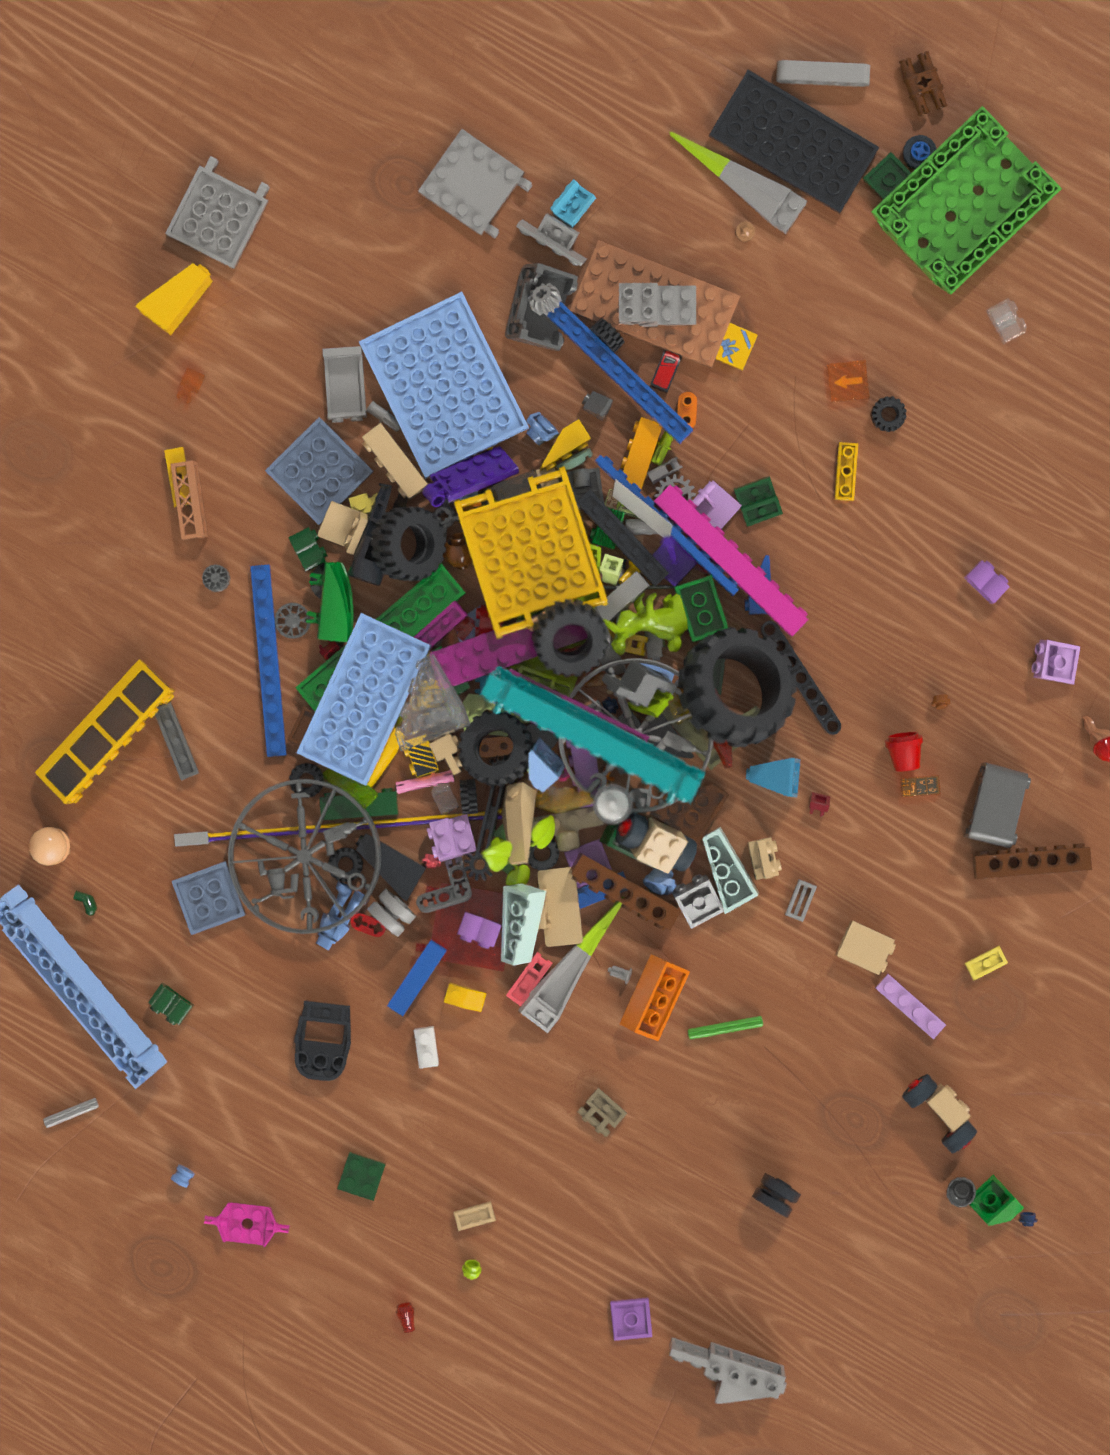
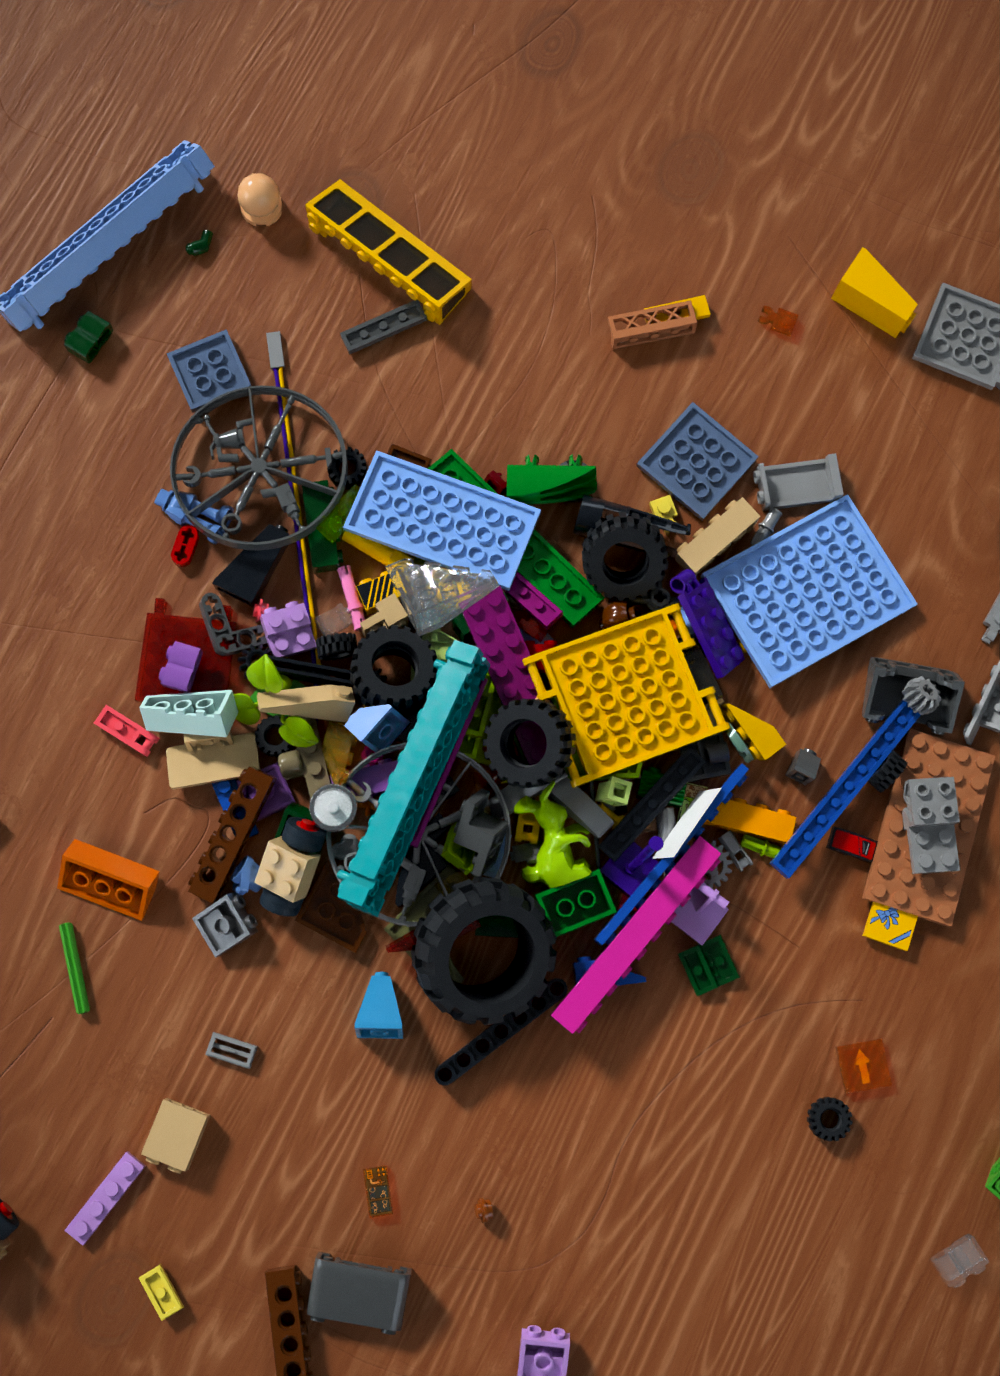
camera: 75 degrees right, 10 degrees down
dark grey wheel [202,564,230,592] -> none
blue plate [250,564,287,757] -> none
dark grey wheel [275,603,311,639] -> none
dark green brick [288,527,328,572] -> none
black slope [294,1000,351,1081] -> none
tan bracket [317,501,368,555] -> none
black tyre [328,847,363,882] -> none
light grey wheel [367,889,416,937] -> none
blue slope [387,940,447,1016] -> none
white brick [414,1026,439,1069] -> none
yellow slope [444,982,487,1012] -> none
orange plate [479,737,513,758] -> none
light grey plate [518,897,625,1033] -> none
medium blue piece [526,412,559,446] -> none
dark blue plate [602,697,618,714] -> none
light grey piece [608,966,632,985] -> none
orange plate [677,392,697,428] -> none
light aqua wedge [703,827,759,914] -> none
tan brick [747,837,782,880] -> none
dark red tile [809,792,830,817] -> none
yellow tile [834,442,858,501] -> none
red piece [884,732,923,772] -> none
medium lavender brick [964,560,1009,604] -> none

